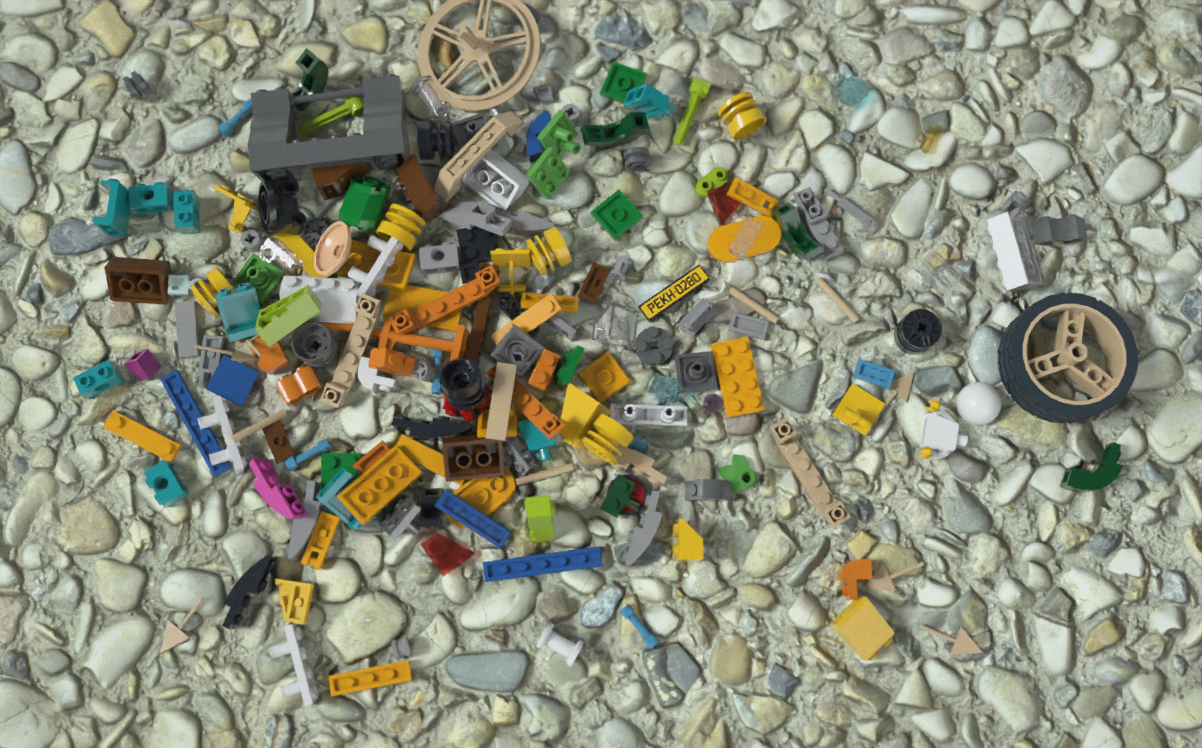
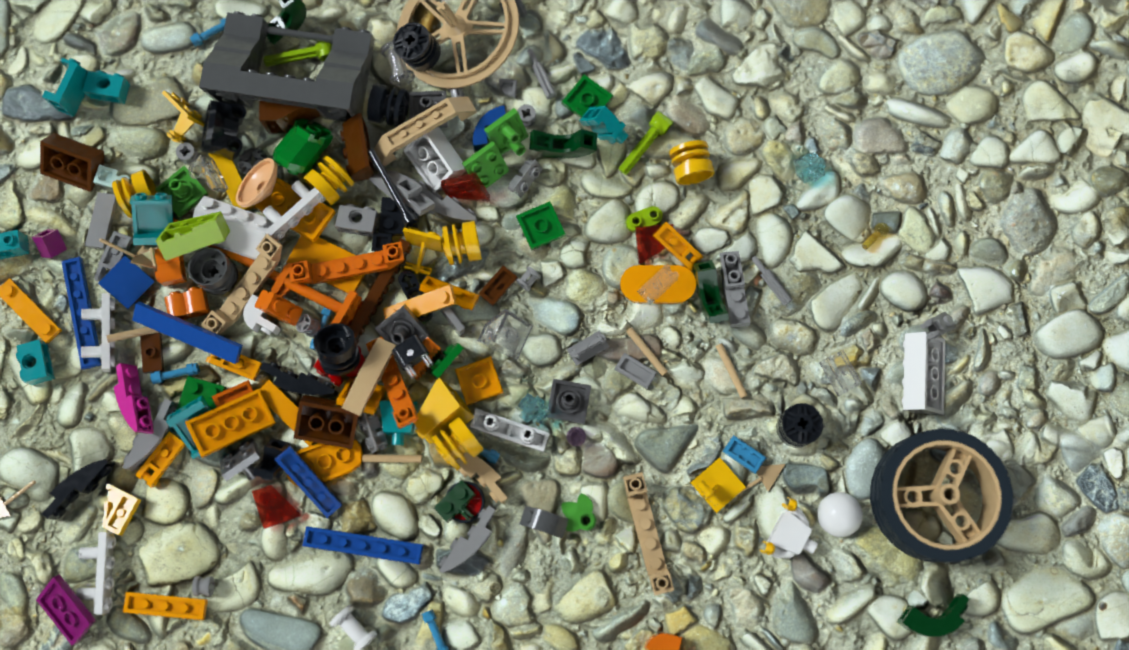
camera: 20 degrees right, 0 degrees up
teal brick [174,190,200,234] -> none
lime wedge [525,495,556,543] -> none
dark grey wheel [623,147,651,171] -> none
dark grey plate [635,326,673,365] -> none
tile [638,265,710,322] -> none
yellow slope [672,519,703,562] -> none
light orange plate [710,337,764,419] -> none
dark grey brick [1031,214,1088,246] -> none
none -> magenta plate [36,574,96,646]
none -> blue tile [132,301,243,364]
none -> light orange plate [206,354,263,381]
none -> black piece [368,149,419,228]
none -> black piece [392,334,433,379]
none -> black wheel [393,22,441,72]
none -> clear red wing [441,172,490,202]
none -> light grey hinge [508,159,542,198]
none -> light grey axle [527,48,556,99]

